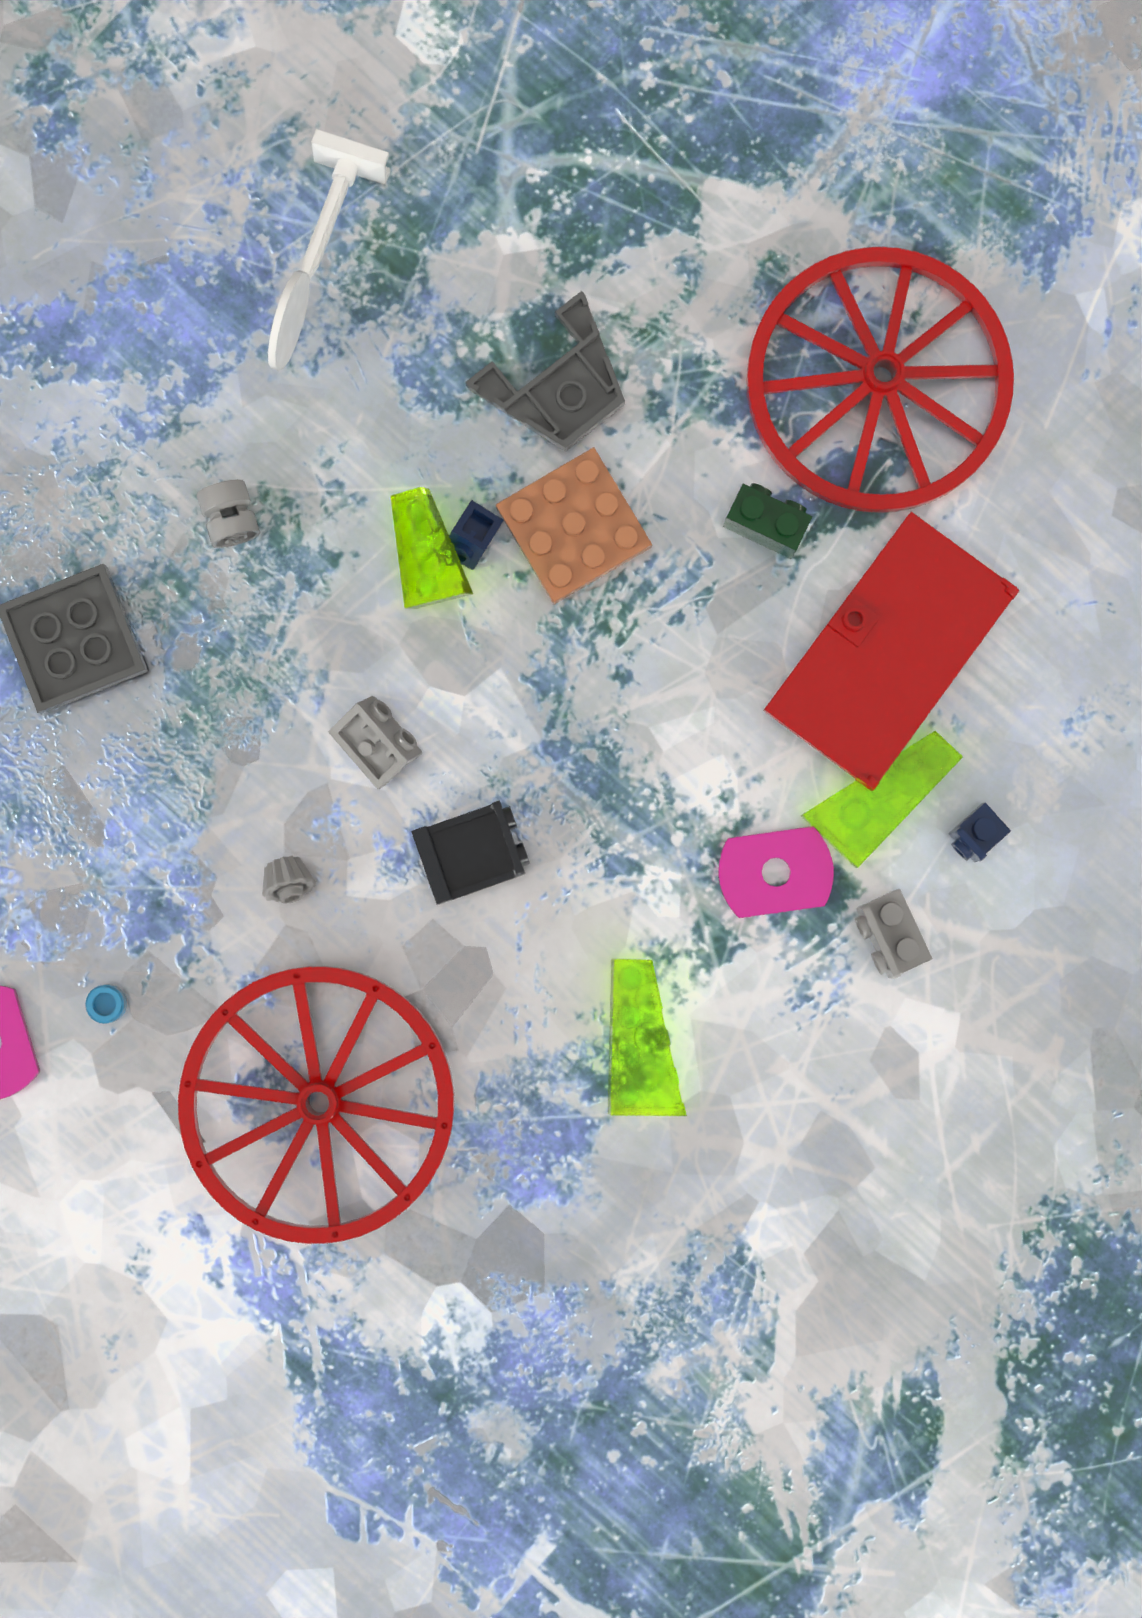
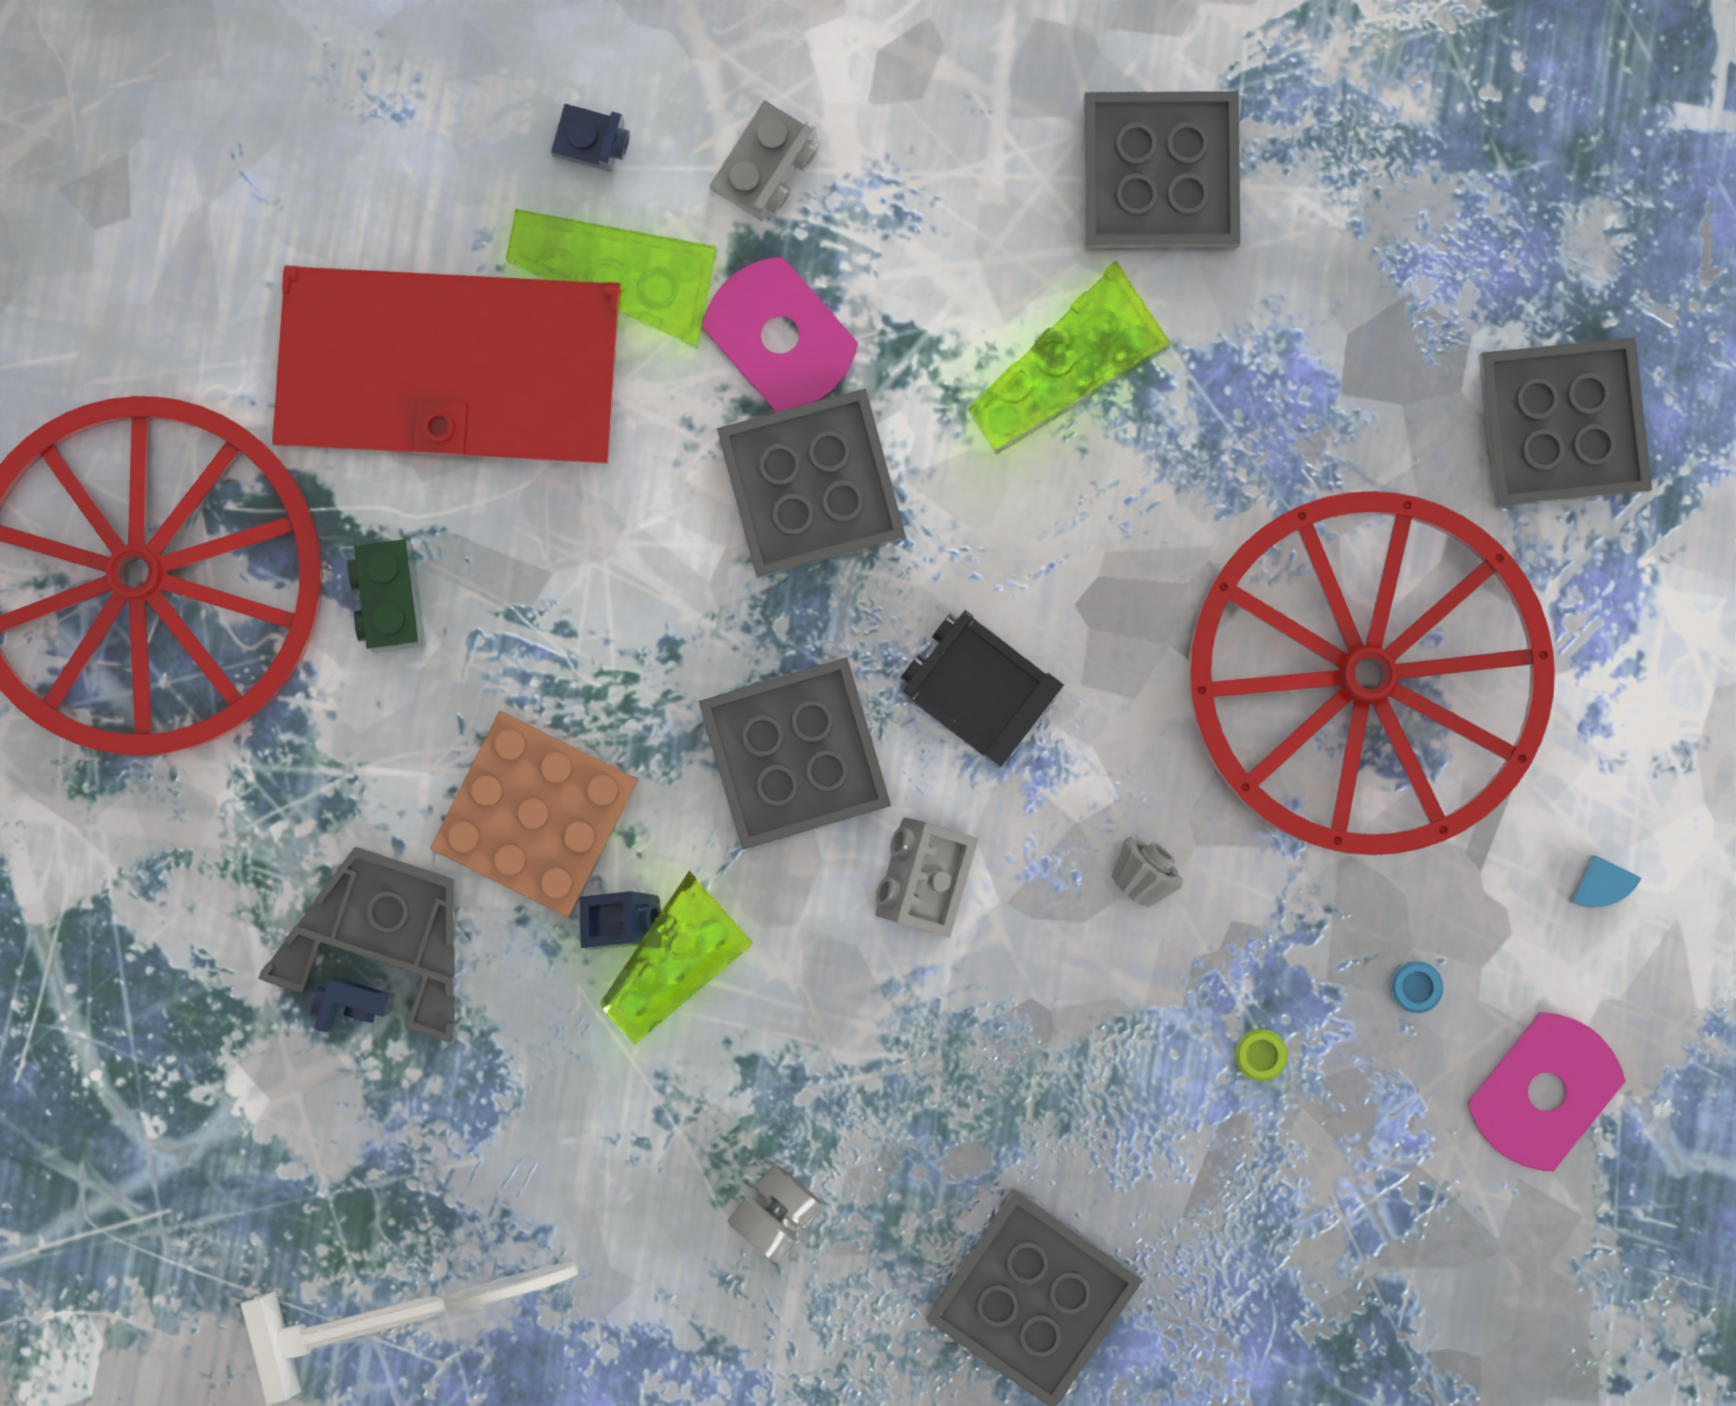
camera: 125 degrees left, 0 degrees up
none -> dark blue bracket [310,977,395,1033]
none -> dark grey plate [699,657,891,850]
none -> dark grey plate [717,388,906,579]
none -> dark grey plate [1084,91,1240,248]
none -> lime tile [1234,1029,1288,1081]
none -> dark grey plate [1478,337,1652,508]
none -> dark azure tile [1570,855,1642,907]

